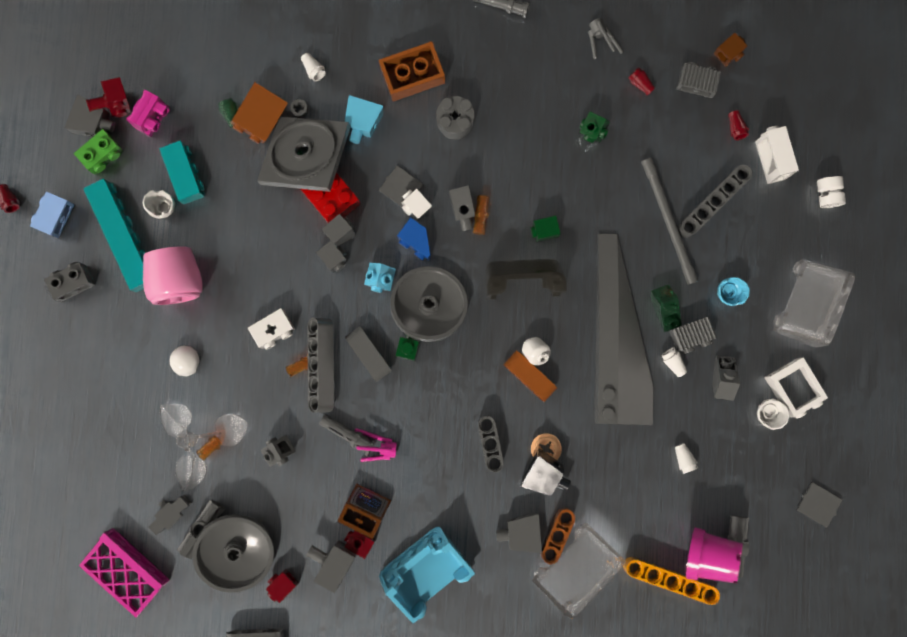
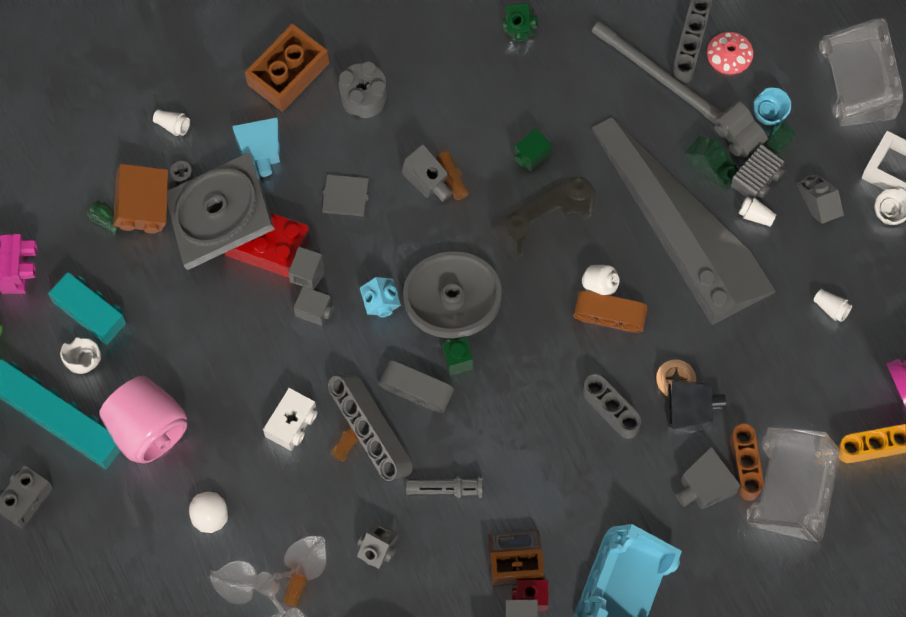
camera: 30 degrees left, 15 degrees down
dark pink plant [354,428,397,462] -> none
blue slope [397,217,431,261] -> none
white brick [401,189,432,219] -> none
none -> coral dish [707,32,754,75]
none -> dark grey brick [713,101,768,158]
none -> clear green cone [764,122,795,154]

